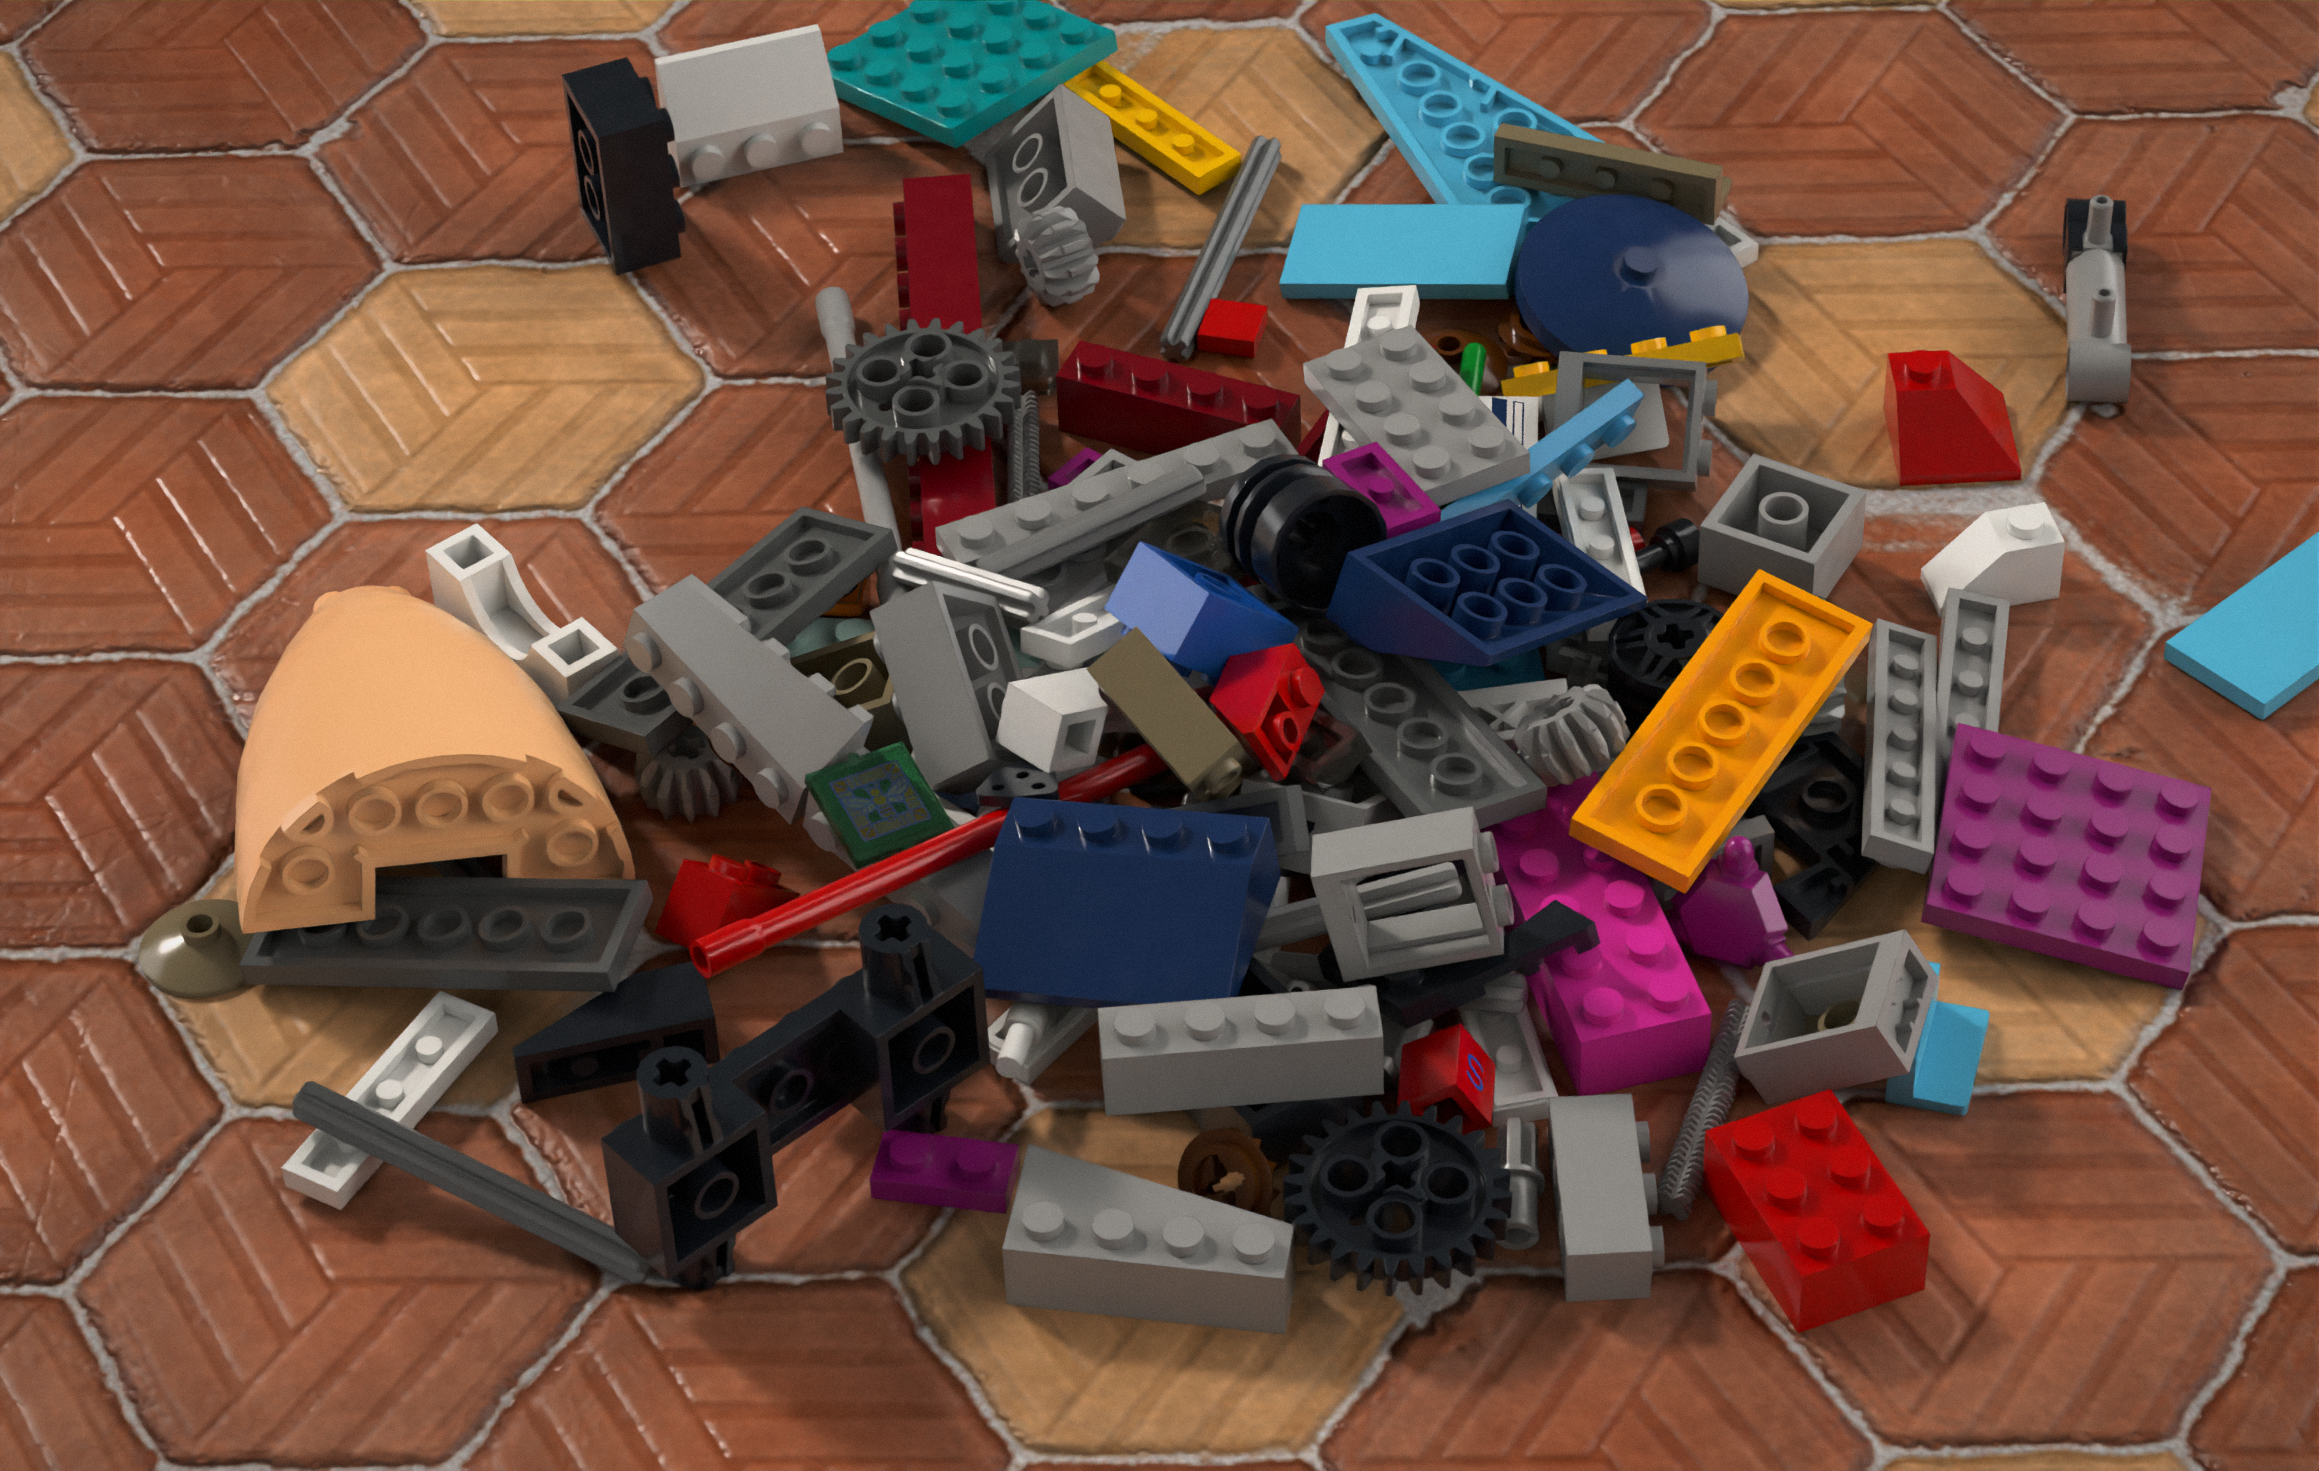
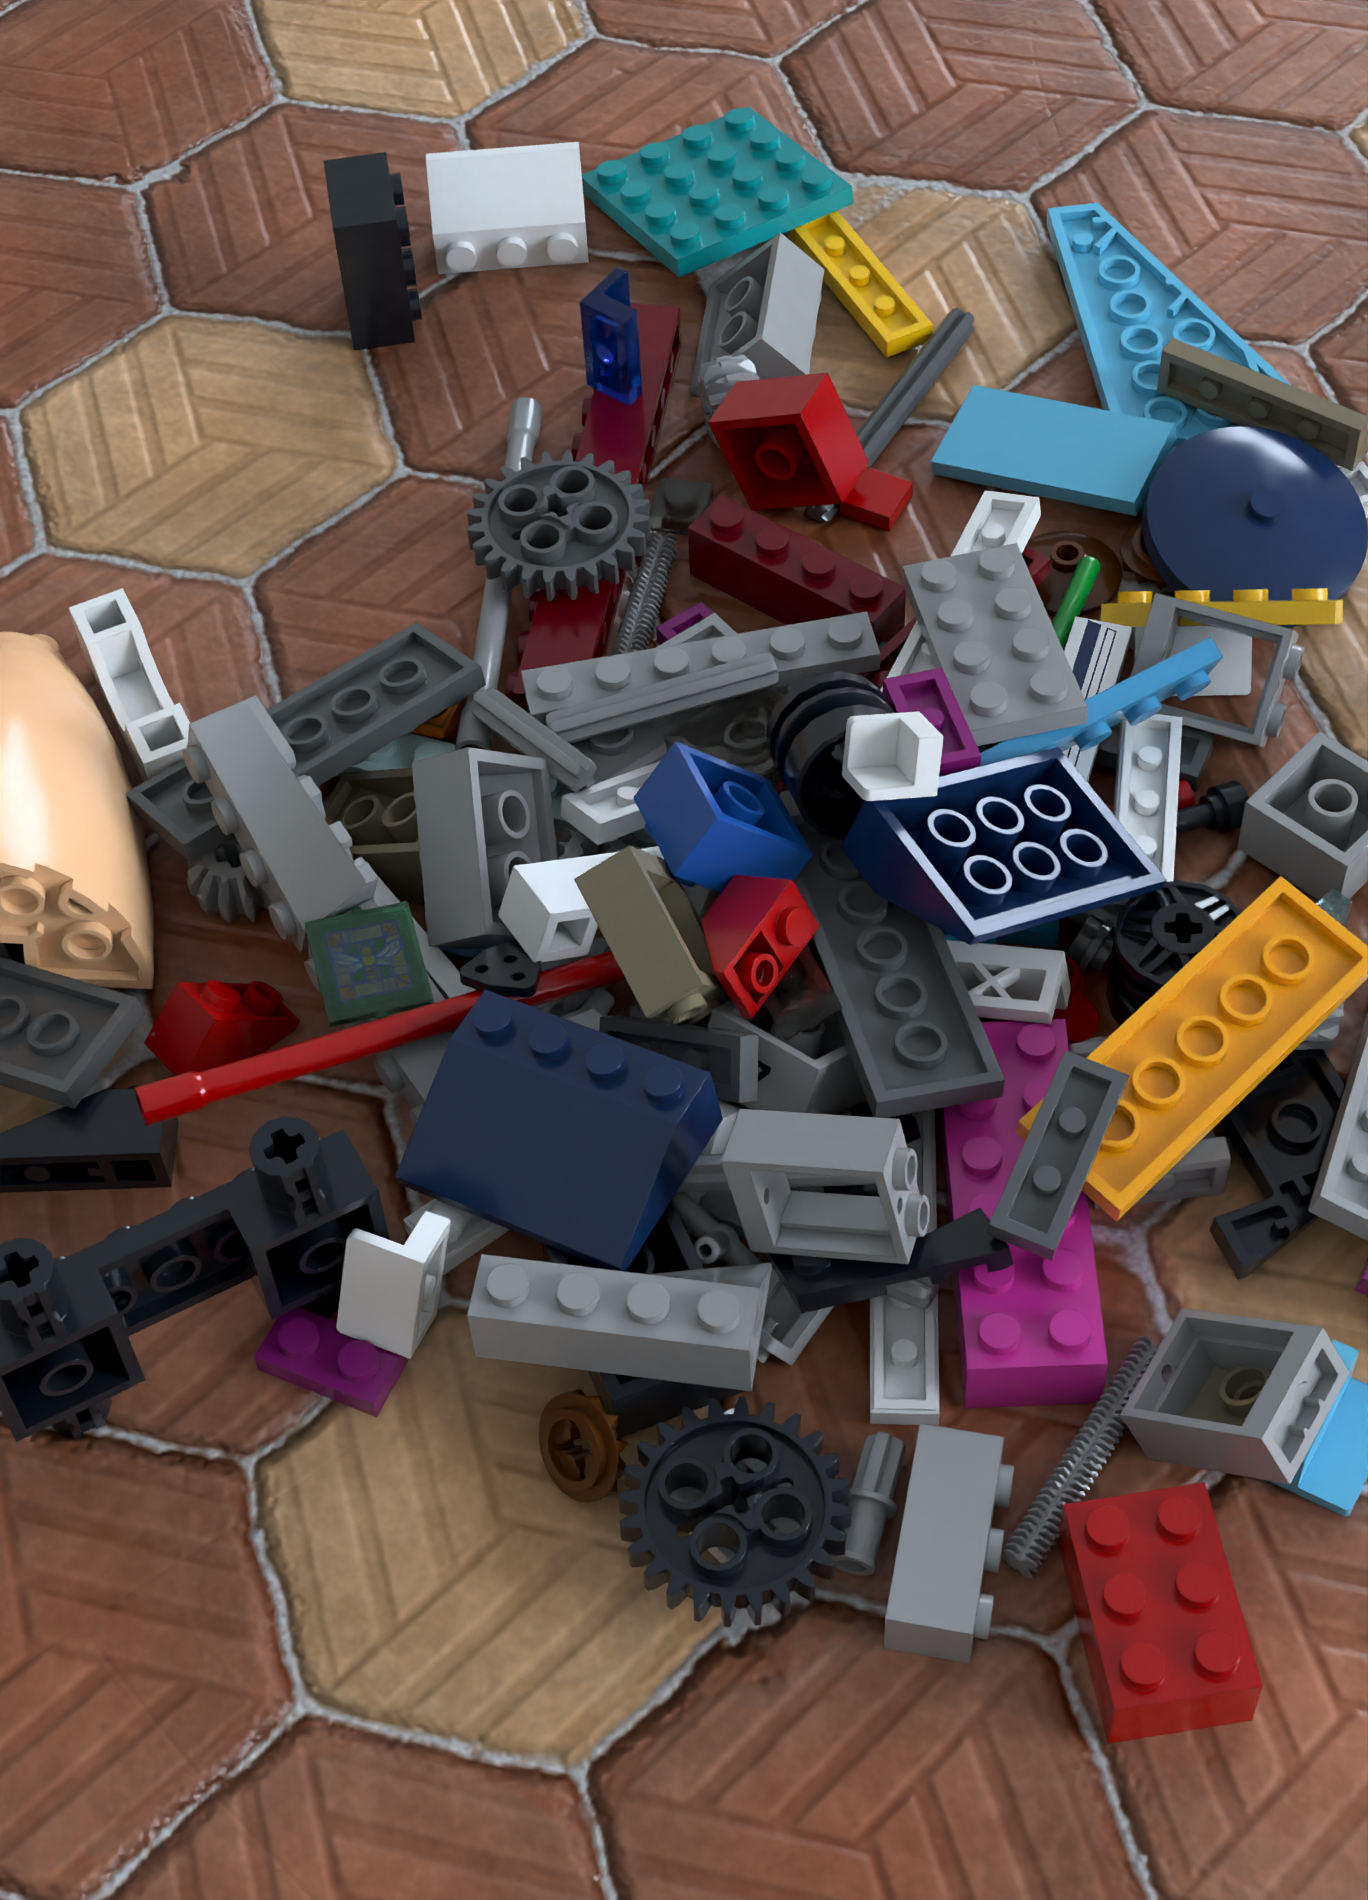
camera: 15 degrees right, 10 degrees up
light grey wedge [1002,1144,1296,1334] -> none
red brick [1397,1023,1496,1136] -> none
light grey gear [1513,684,1631,787] -> none
magenta rock [1666,836,1795,971] -> none
none -> white panel [336,1211,451,1359]
none -> clear blue panel [580,267,643,405]
none -> red brick [708,372,869,510]
none -> white panel [842,711,943,801]
none -> dark grey plate [987,1050,1129,1261]

